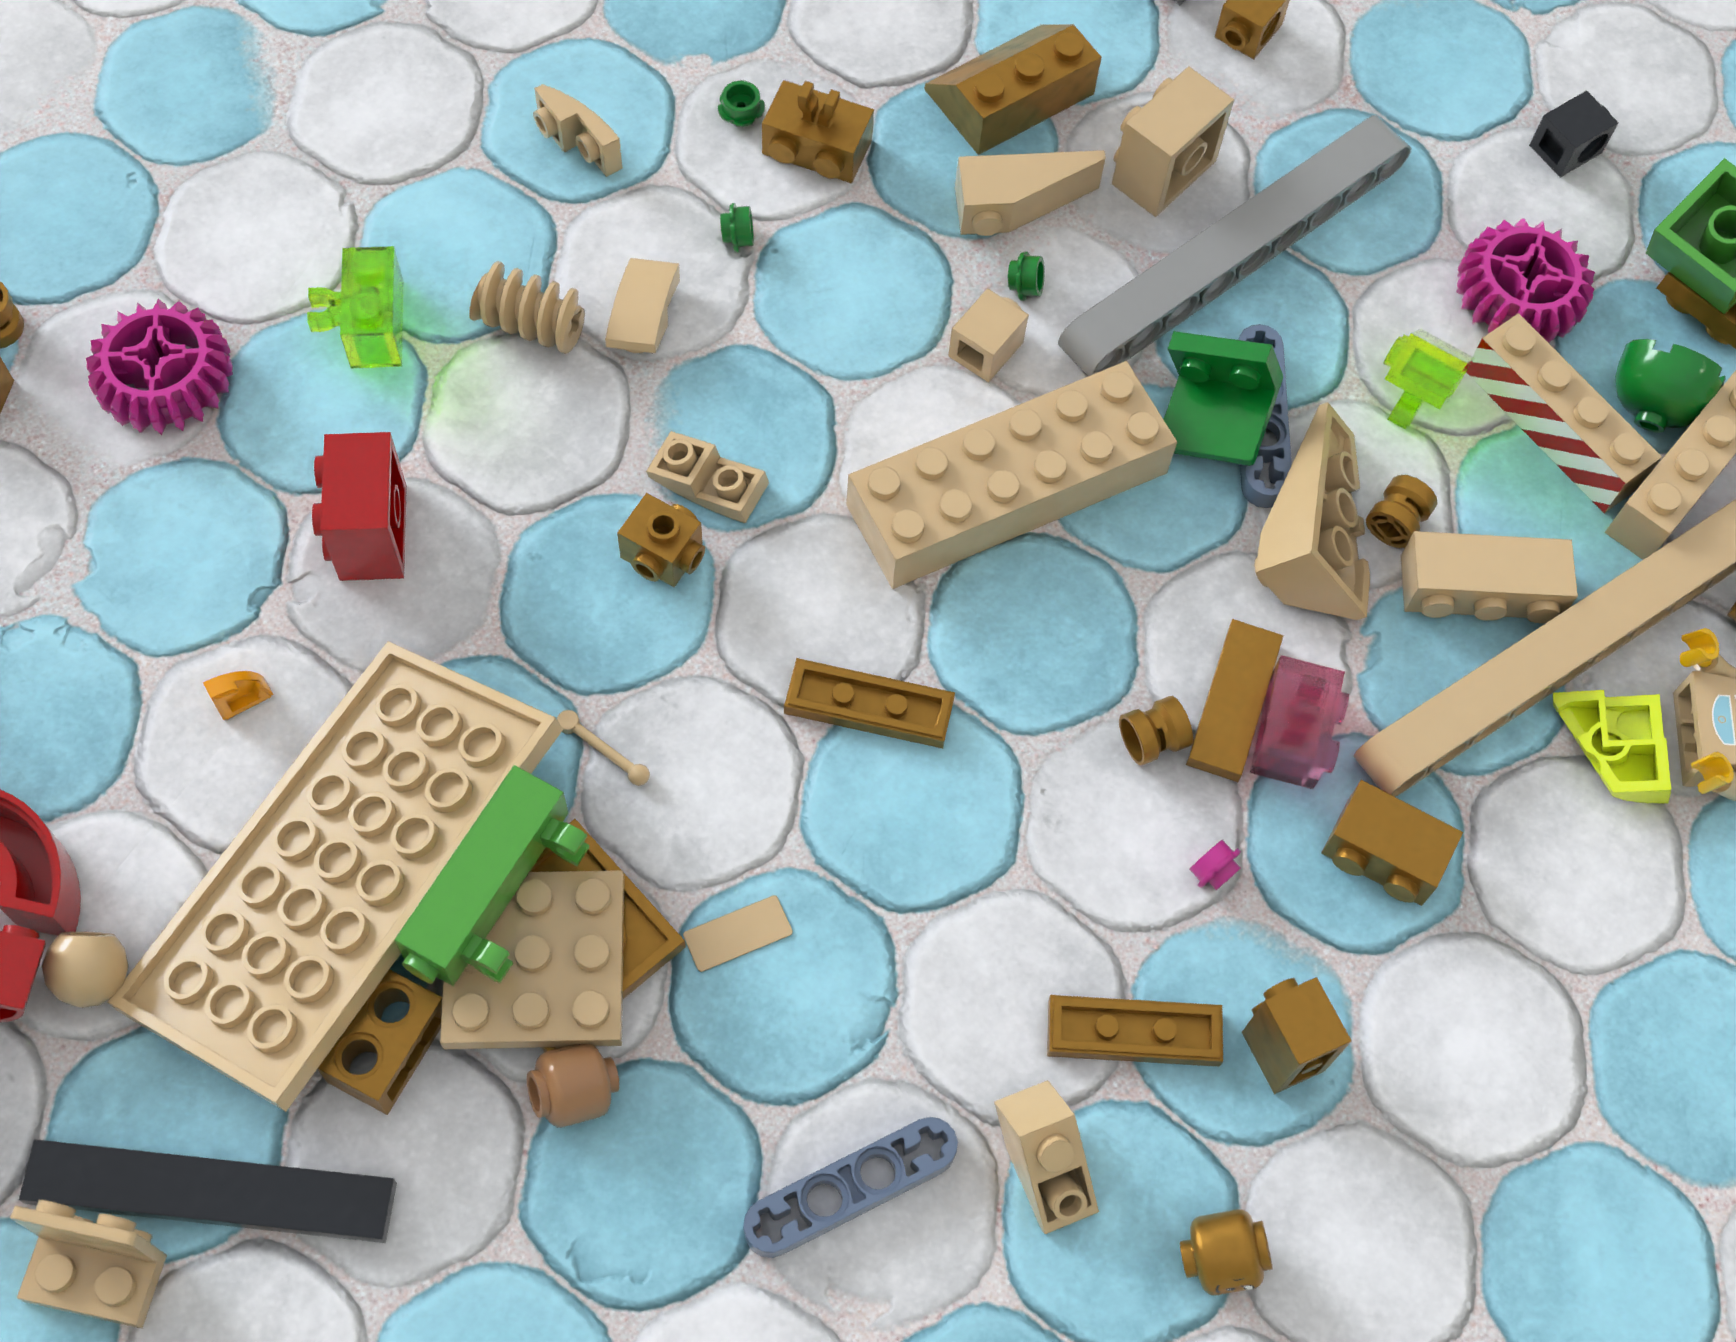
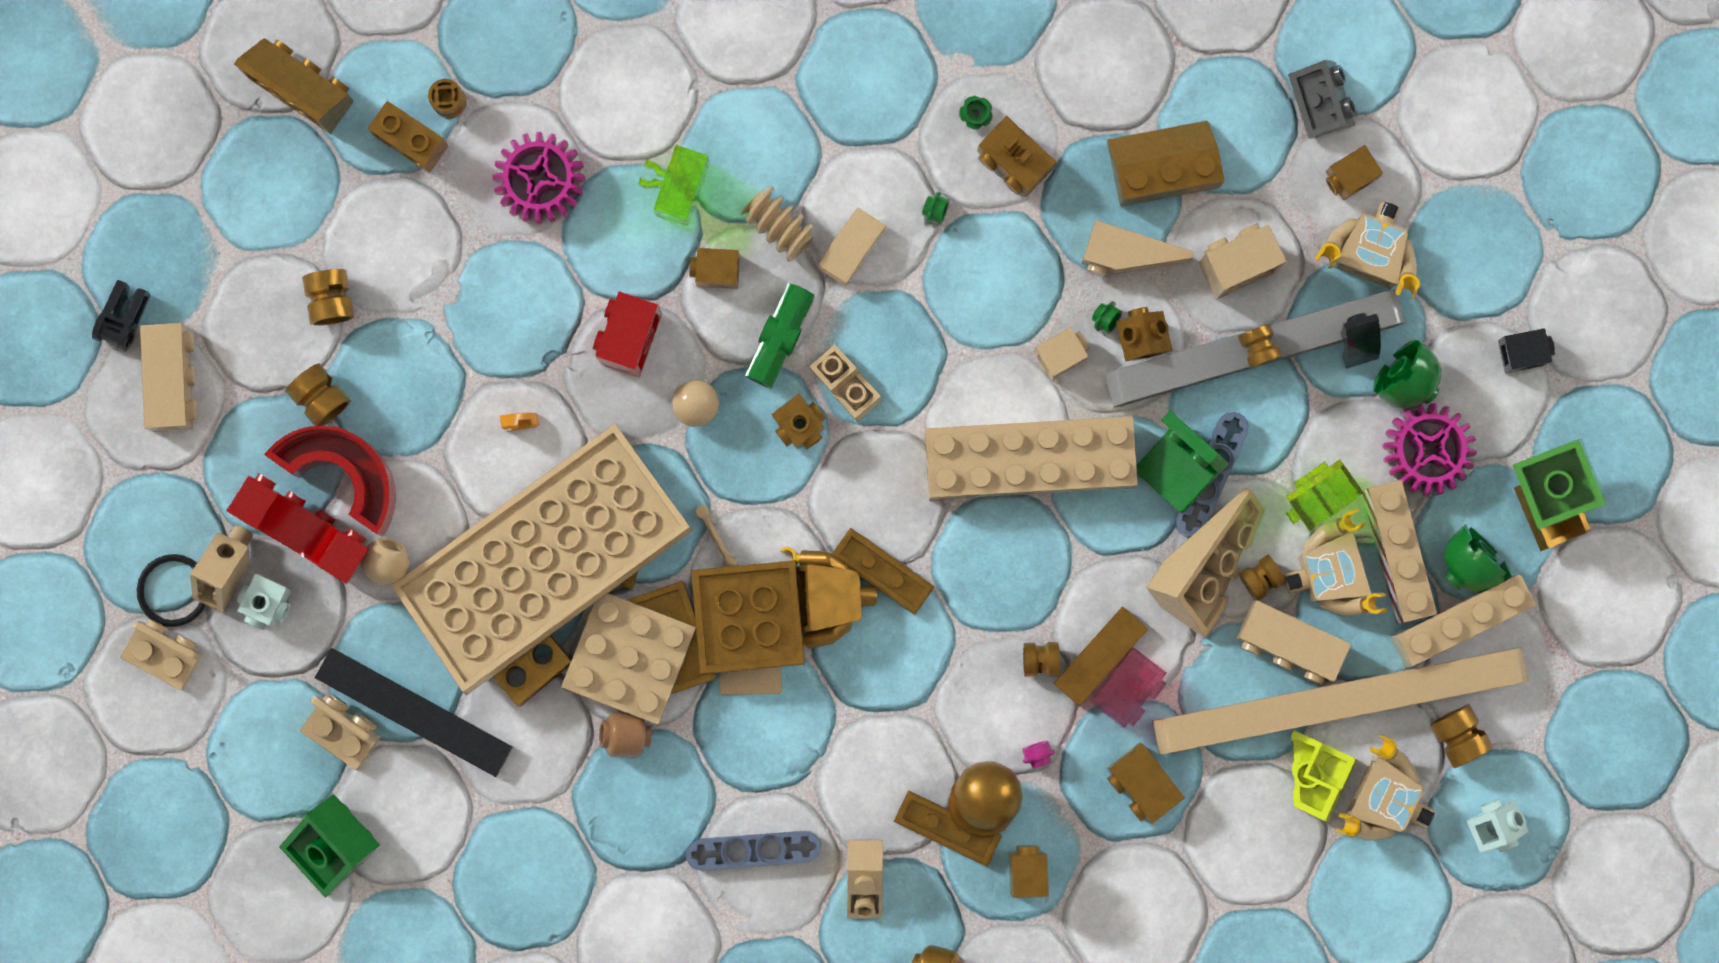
camera: 30 degrees right, 20 degrees up
bright green brick [394,765,590,986] -> none
tan slope [533,84,622,177] -> none
none -> tan piece [672,380,720,427]
none -> pearl gold brick [689,248,740,289]
none -> pearl gold plate [691,560,805,675]
none -> green piece [745,283,815,389]
none -> pearl gold torso [780,547,877,649]
none -> pearl gold tile [947,761,1023,838]
none -> pearl gold brick [1116,307,1173,362]
none -> pearl gold wheel [1238,324,1283,369]
none -> tan torso [1284,509,1388,616]
none -> tan torso [1315,201,1420,299]
none -> black slope [1341,313,1381,369]
none -> green cylinder [1373,340,1442,409]

